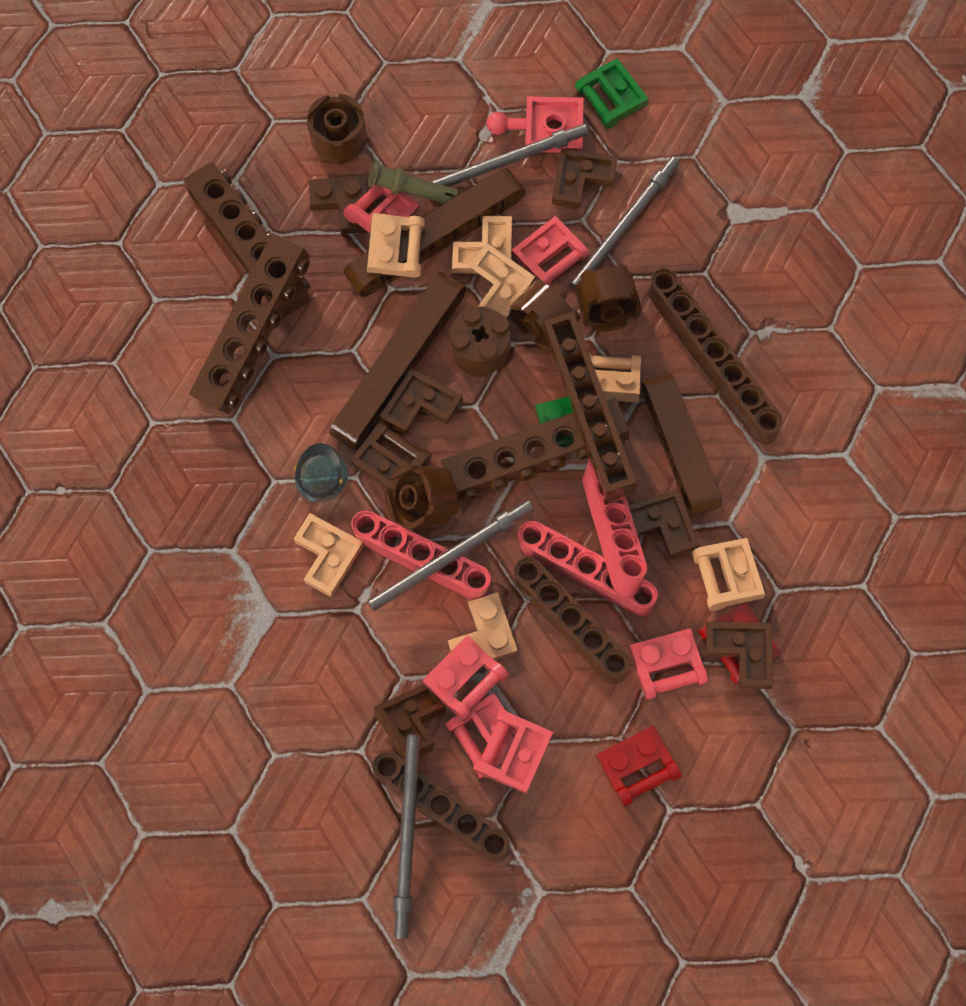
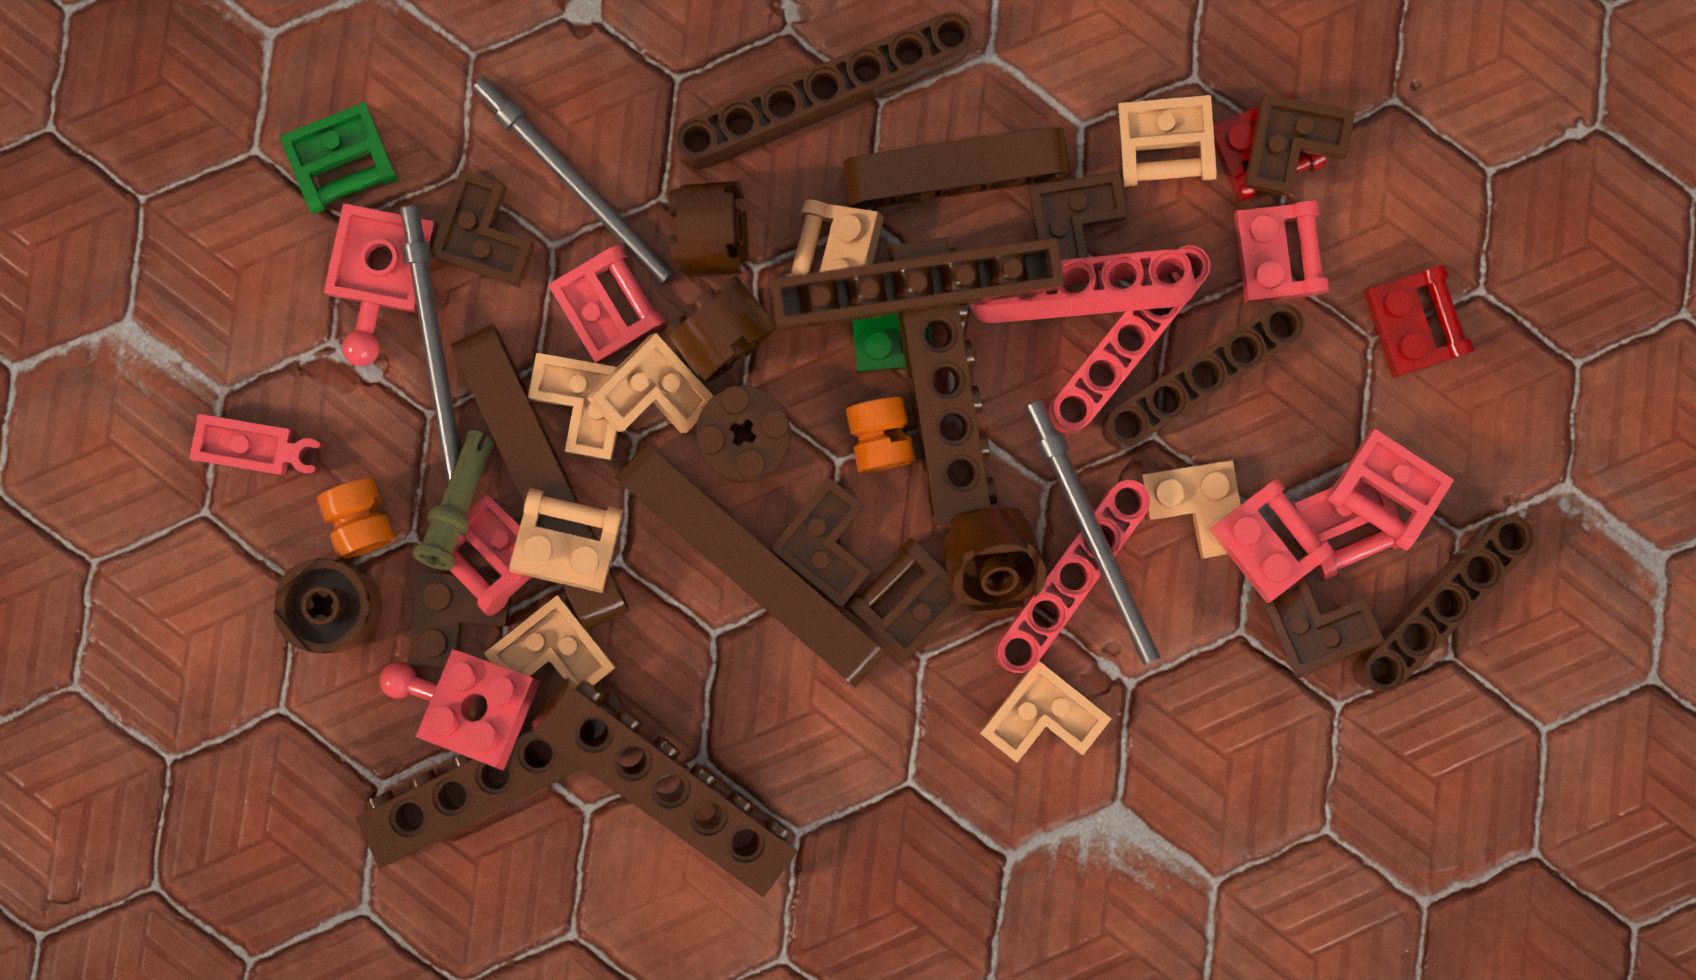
camera: 90 degrees left, 15 degrees up
clear light blue piece [294,443,348,503] -> none
flat silver bar [392,734,420,939] -> none
none -> coral plate [189,414,325,476]
none -> orange wheel [316,477,397,560]
none -> coral plate [380,649,540,771]
none -> light nougat plate [484,595,617,686]
none -> orange wheel [846,397,917,473]

